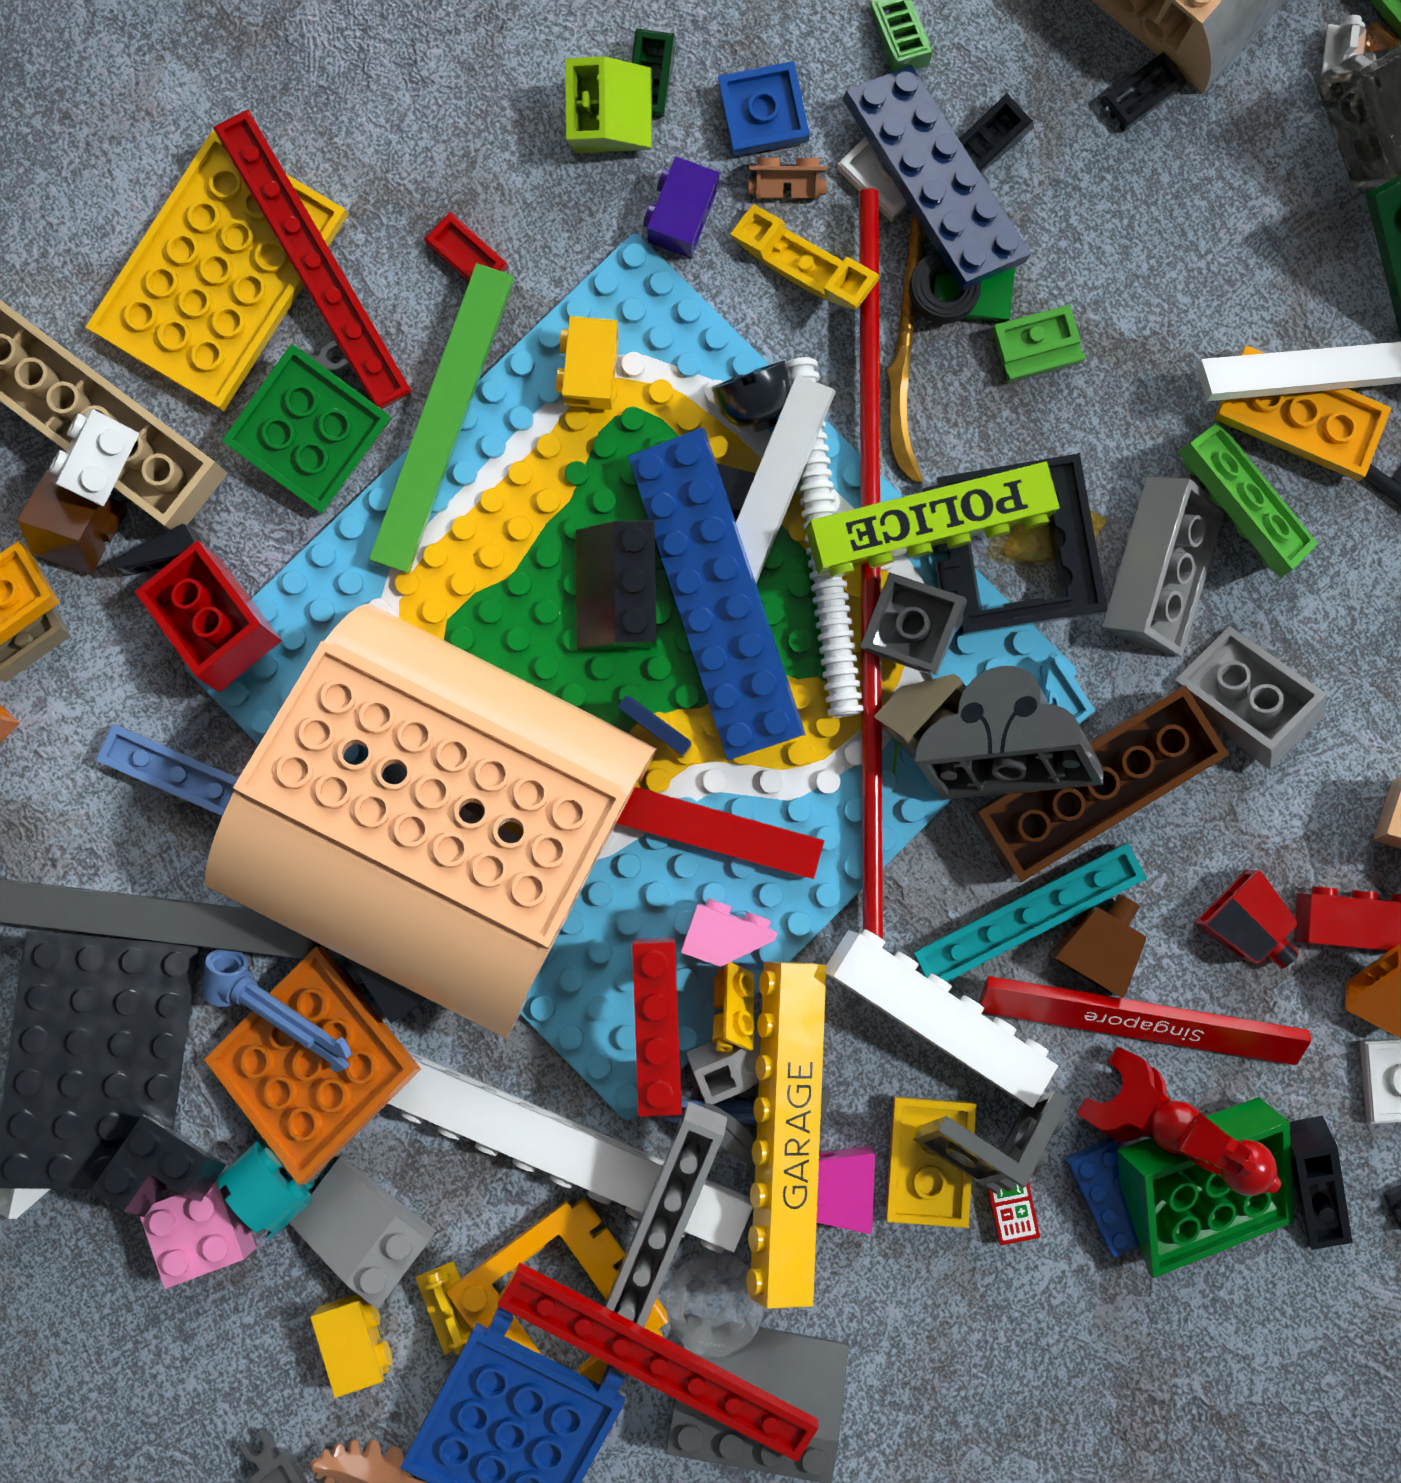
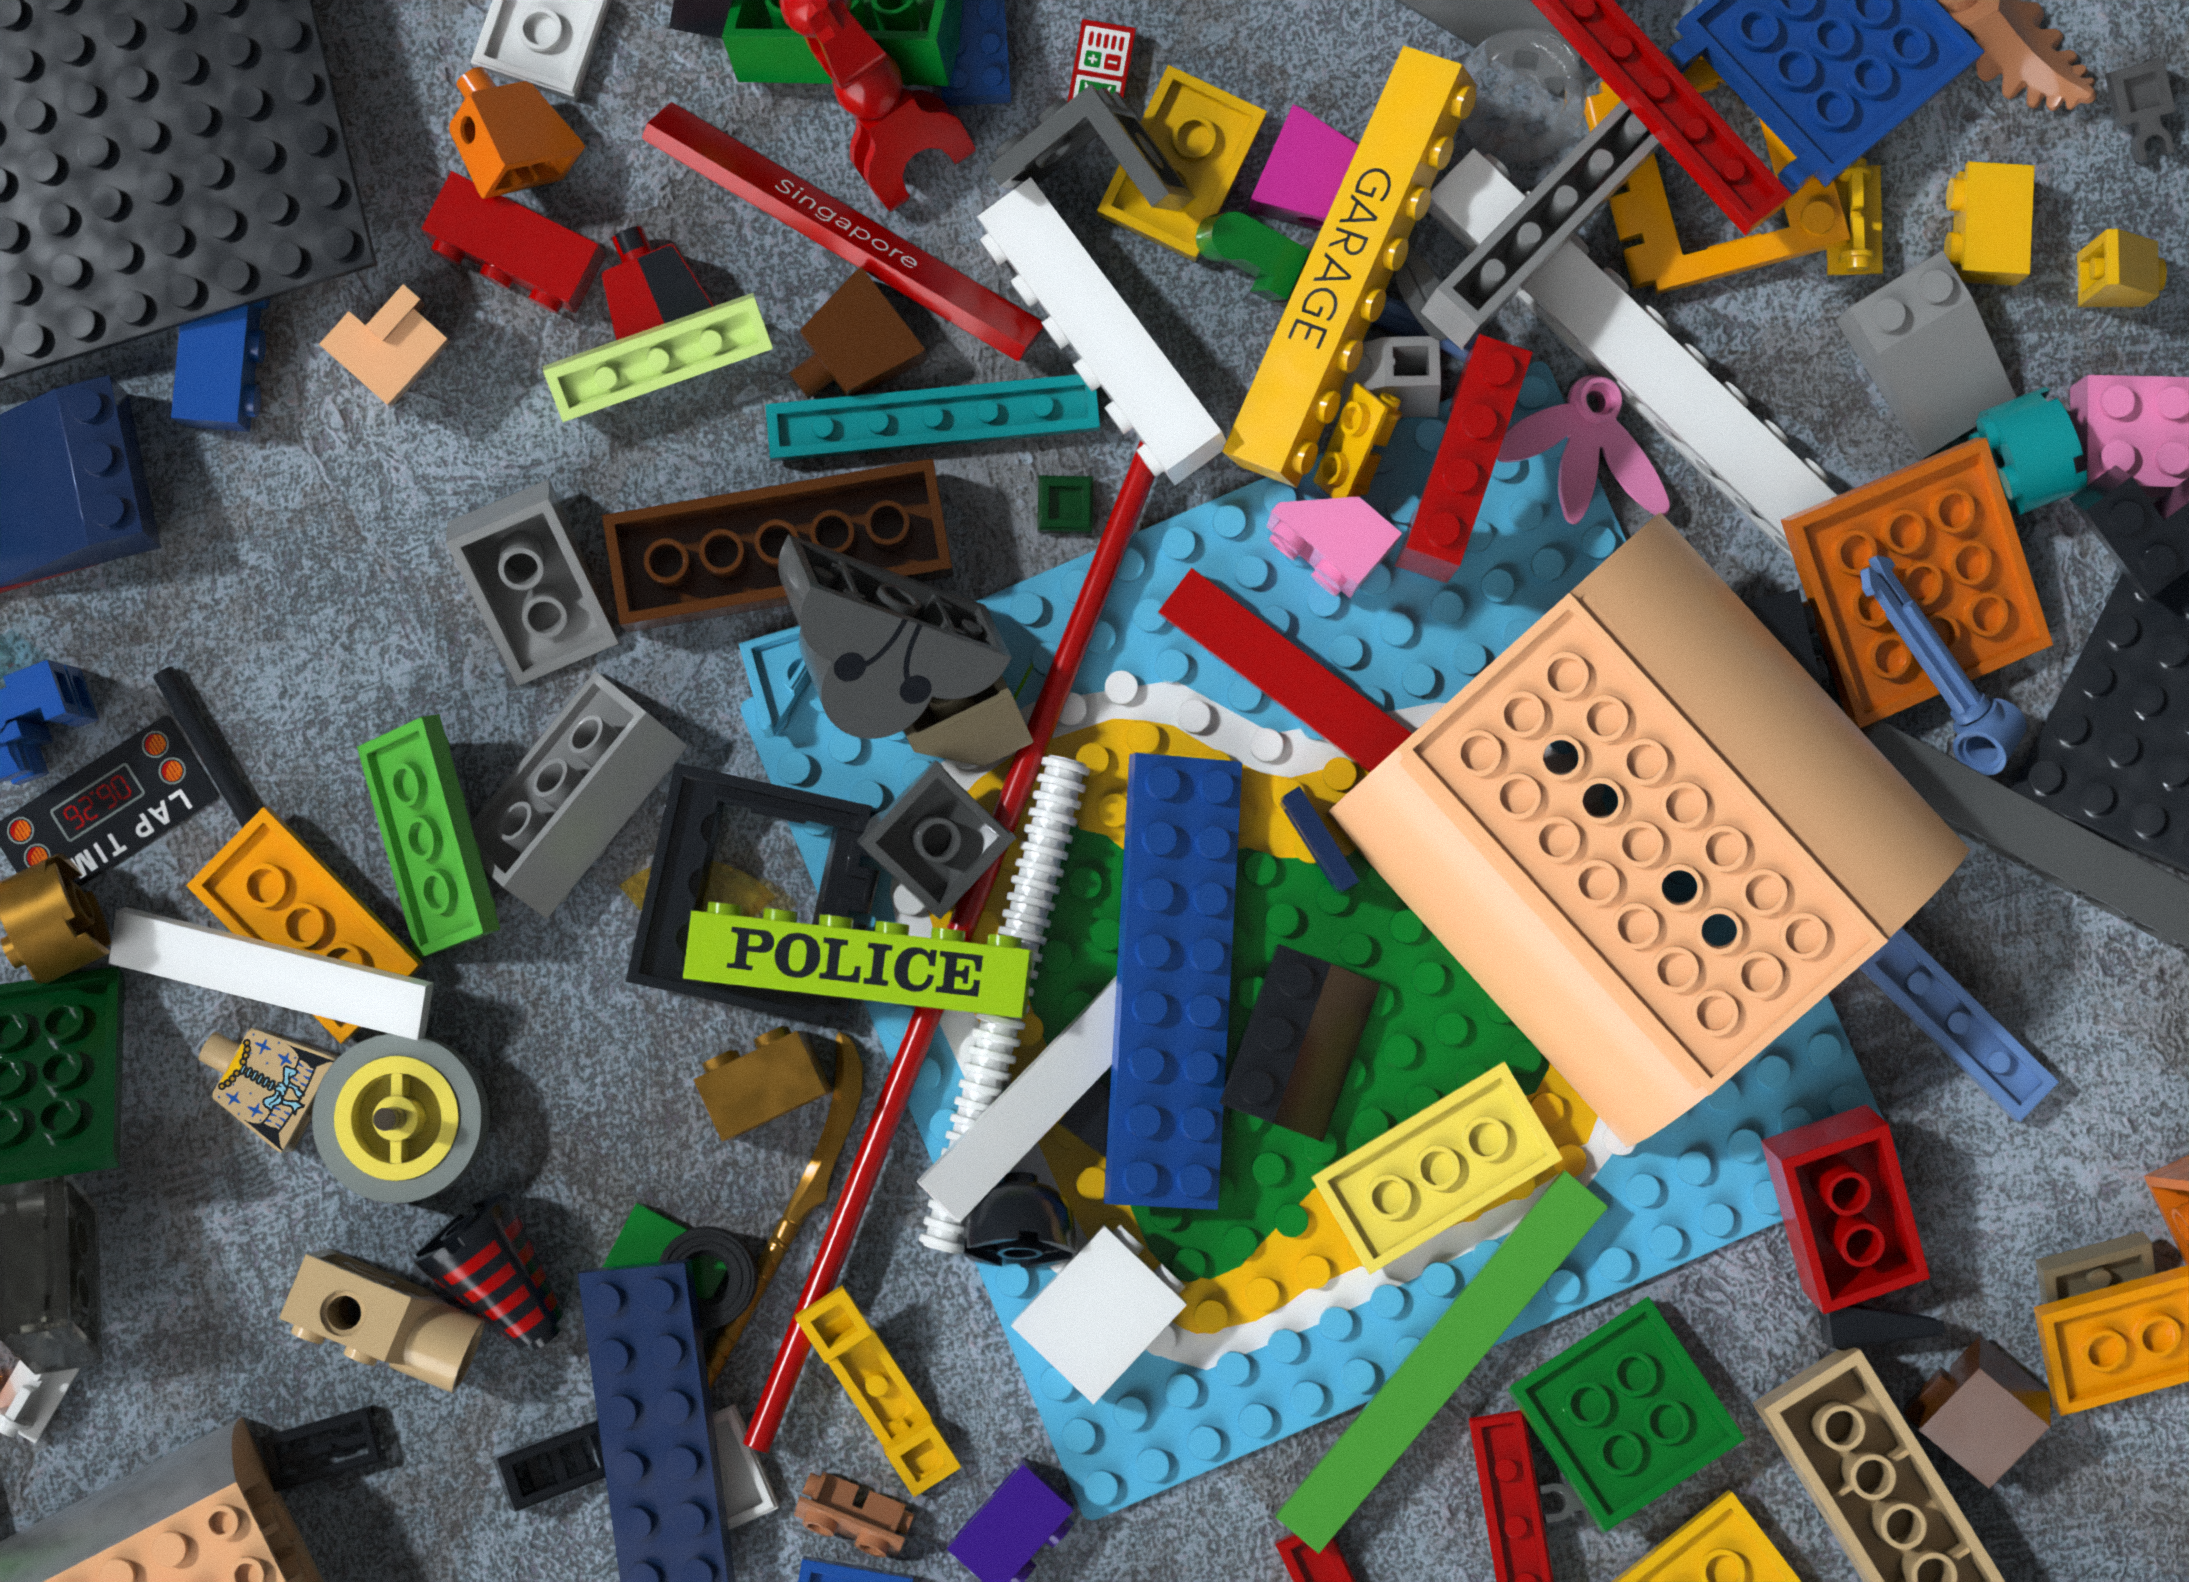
camera: 155 degrees left, 0 degrees up
white bracket [49,409,140,506] -> none
yellow brick [556,316,619,410] -> none
bright green plate [992,305,1086,383] -> none
none -> tan torso [198,1028,340,1153]
none -> tan brick [279,1248,485,1394]
none -> wheel [312,1034,490,1203]
none -> black cone [413,1190,563,1350]
none -> yellowish green fence [543,293,773,422]
none -> pearl gold brick [693,1025,833,1141]
none -> white brick [1011,1224,1187,1405]
none -> dark green tile [1037,475,1093,534]
none -> green leg [1195,211,1309,301]
none -> light yellow plate [1310,1062,1563,1275]
none -> bright pink plant [1497,374,1670,525]
none -> yellow slope [2077,229,2167,307]

